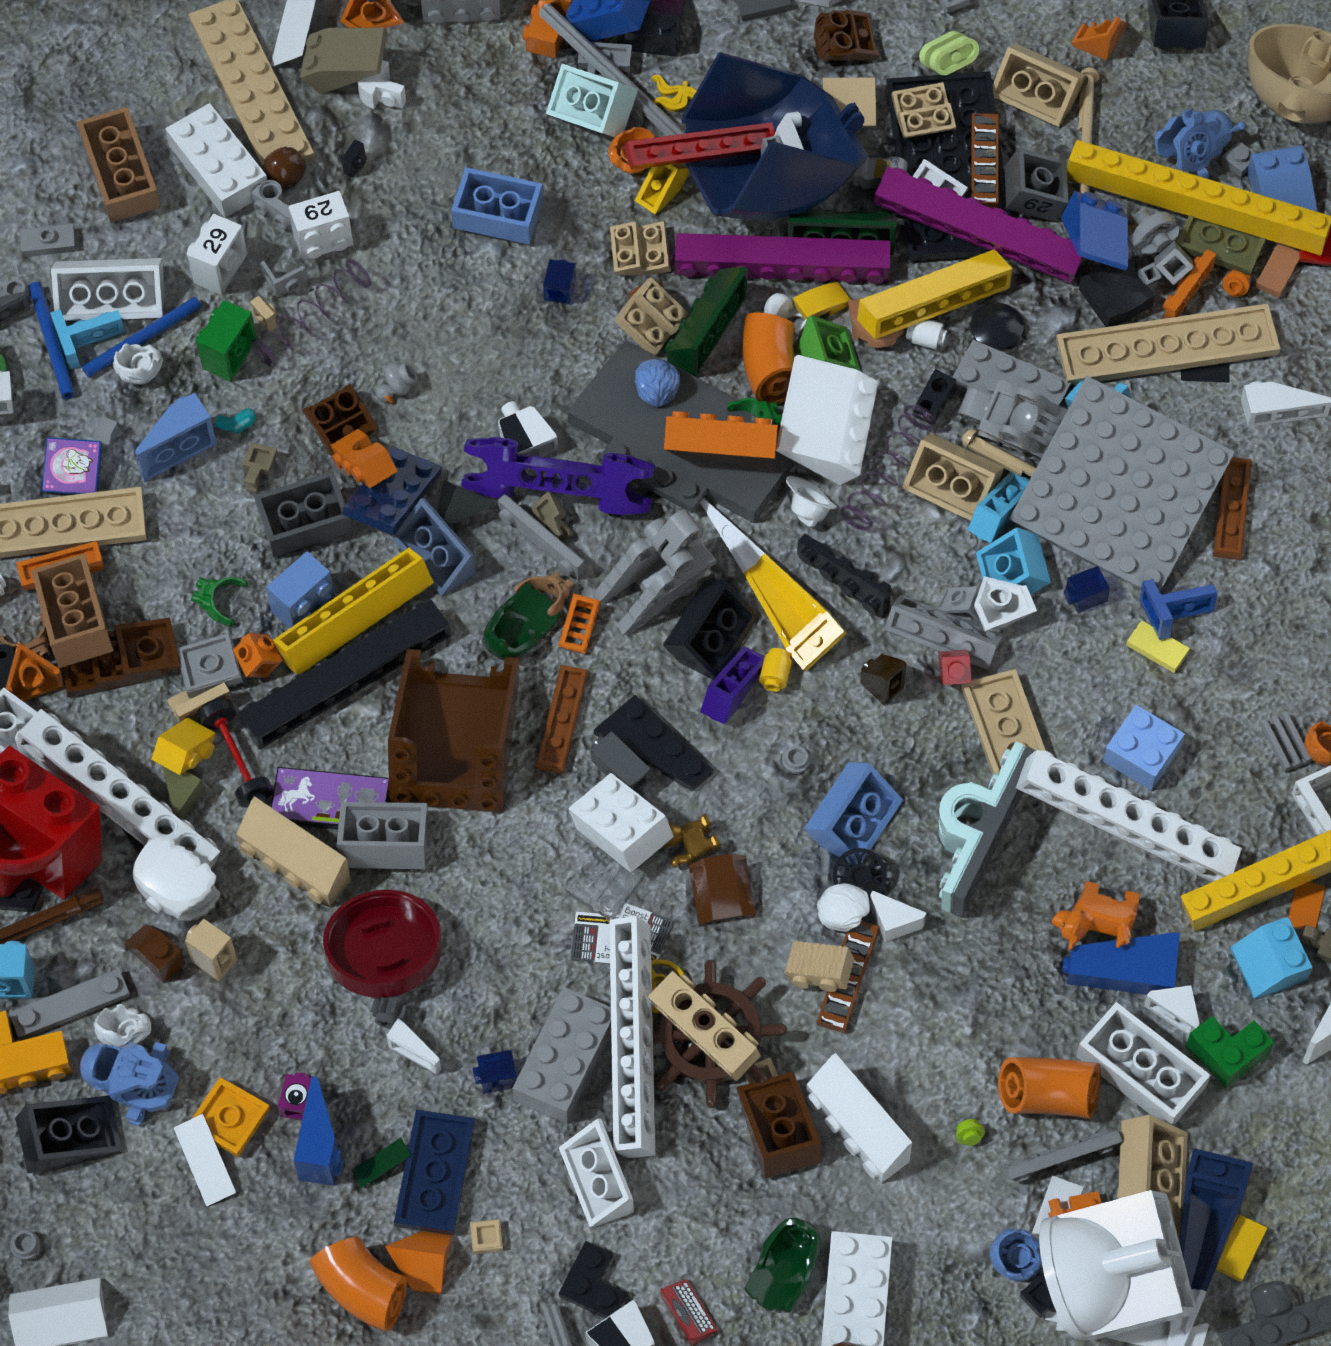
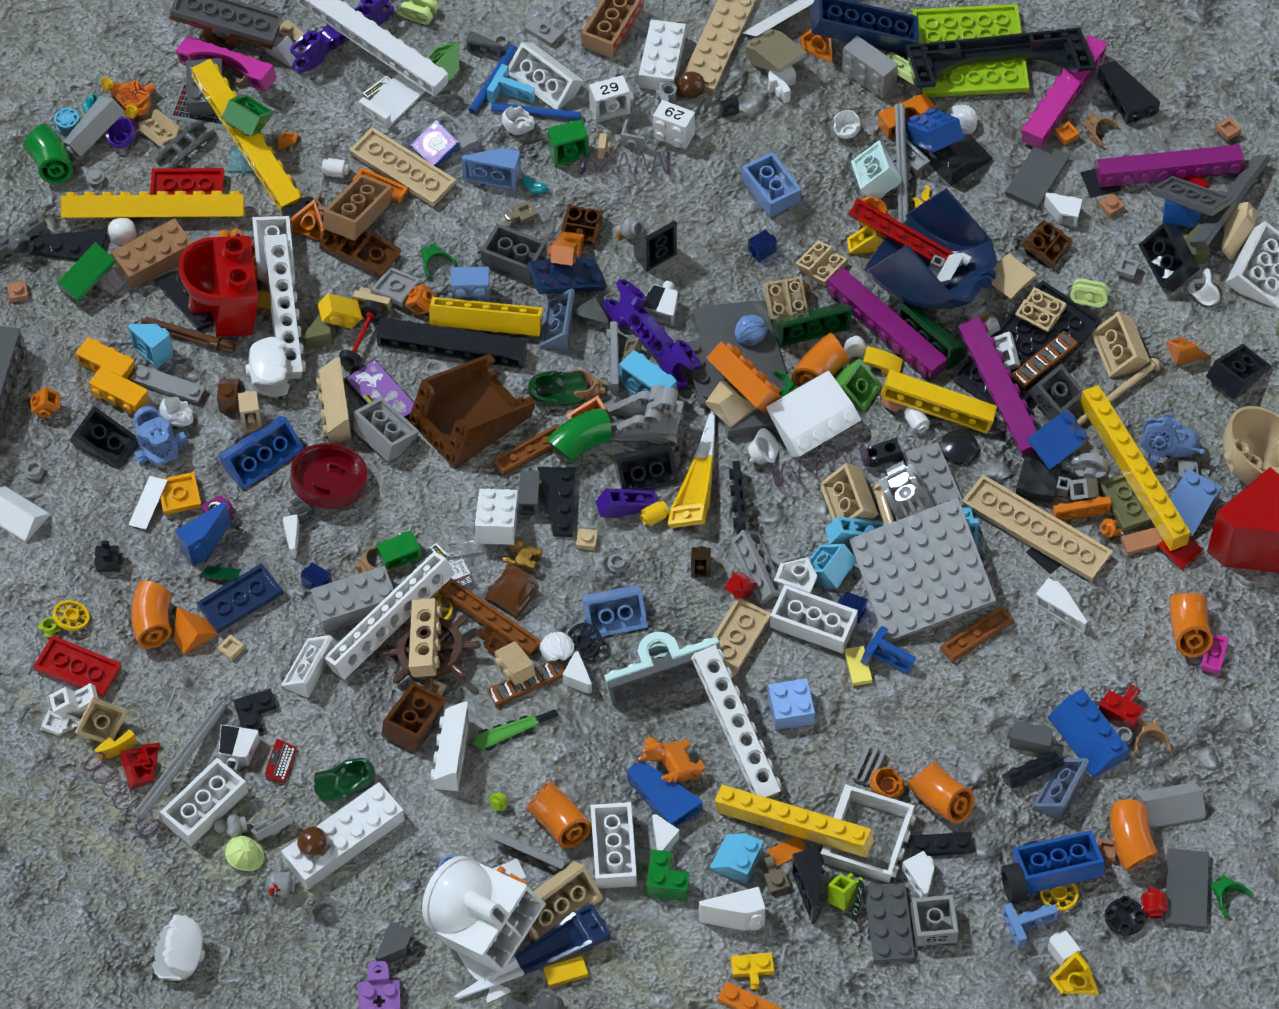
camera: 45 degrees right, 5 degrees down
none -> black brick [94,541,124,572]
none -> blue slope [217,416,304,490]
none -> medium nougat helmet [354,545,396,575]
none -> green brick [376,530,422,570]
none -> dark orange tile [439,578,541,658]
none -> bright green sword [472,709,558,751]
none -> reddish brown plate [477,627,511,655]
none -> green brick [546,408,611,463]
none -> tan plate [576,528,598,551]
none -> medium azure brick [619,350,677,395]
none -> black slope [634,220,677,272]
none -> tan slope [705,381,757,428]
none -> white brick [770,585,858,654]
none -> white hair [833,110,861,139]

